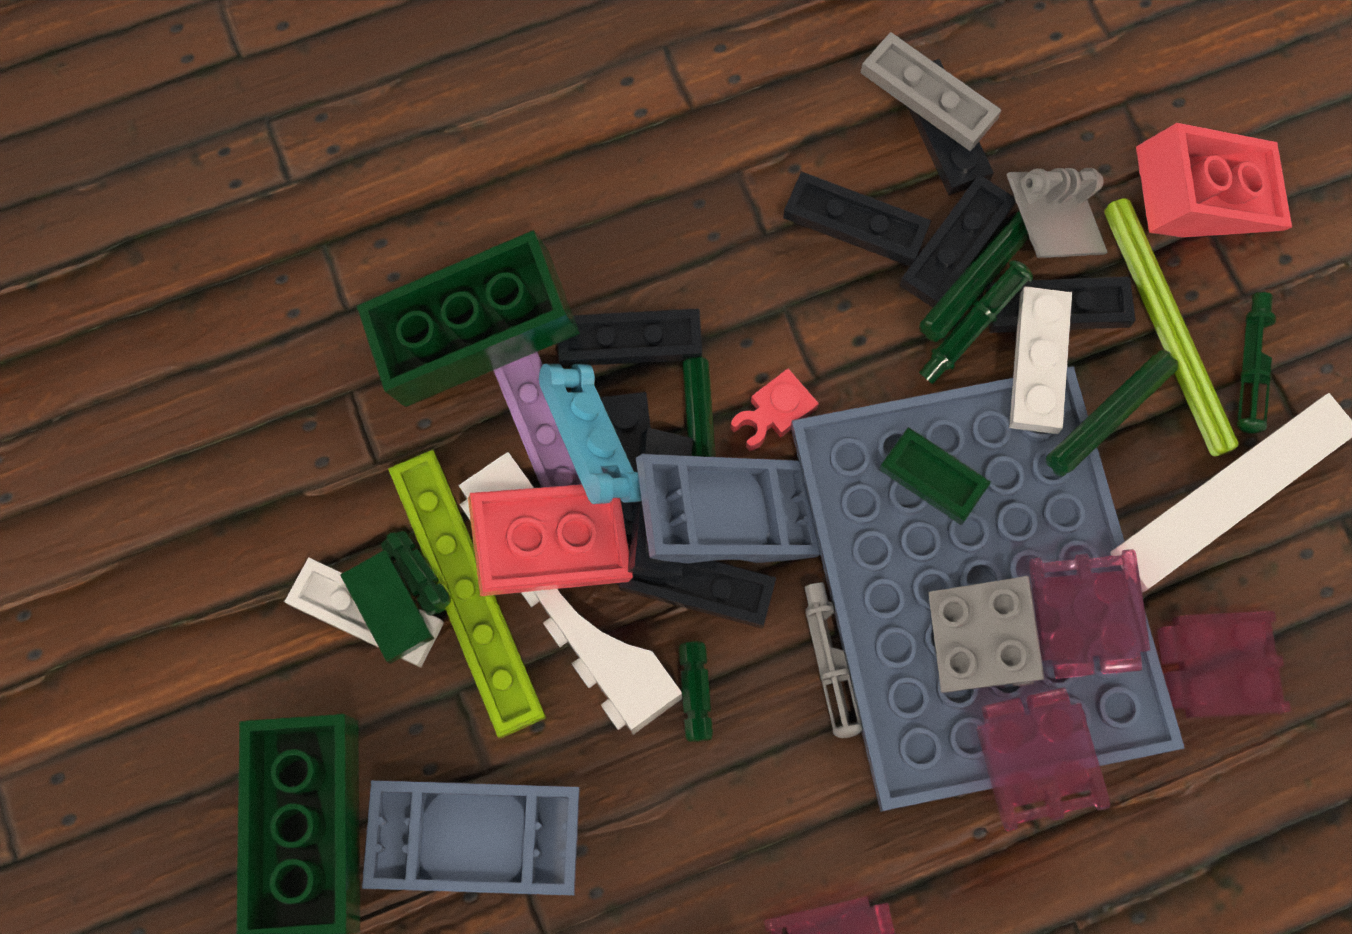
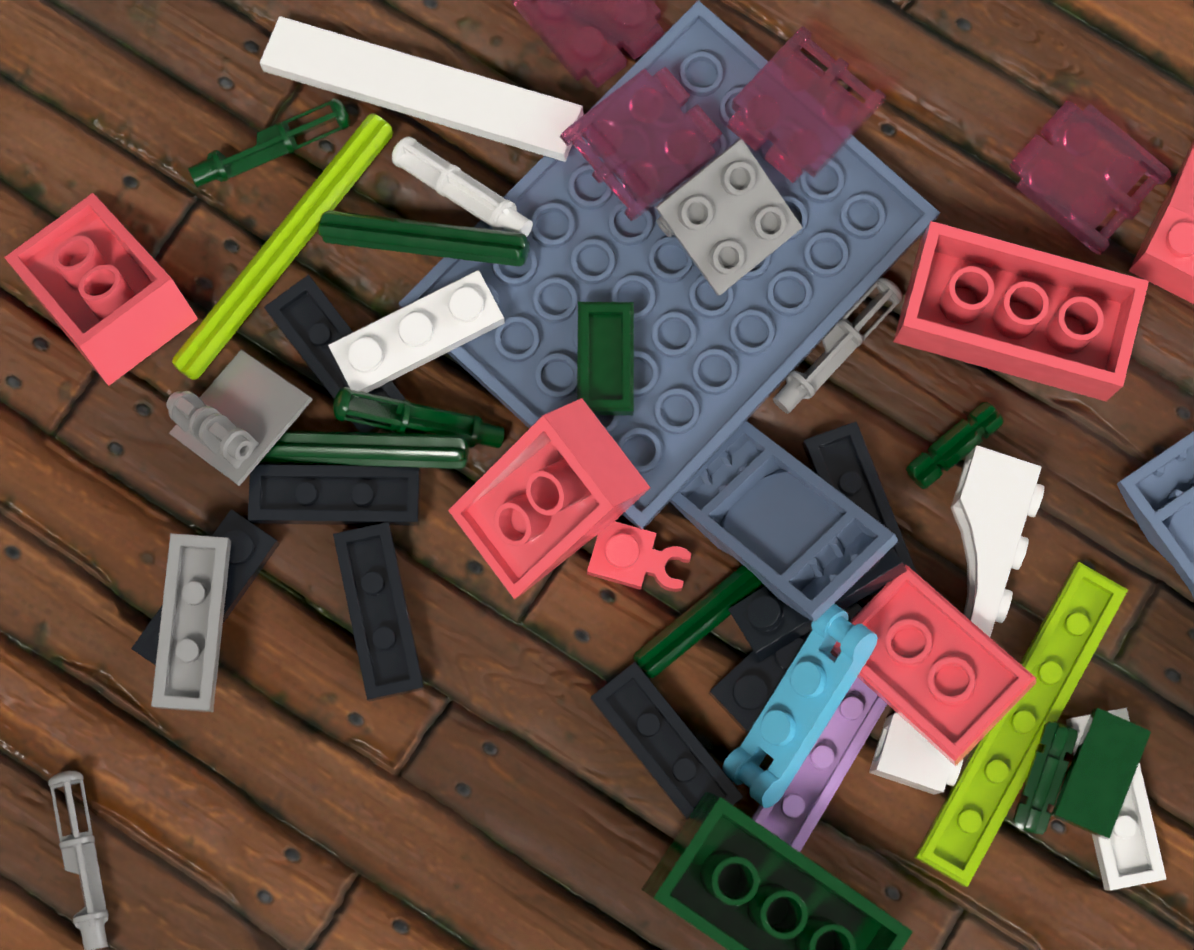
camera: 130 degrees left, 5 degrees up
none -> white piece [392,137,533,237]
none -> coral slope [448,398,651,599]
none -> coral brick [893,221,1149,402]

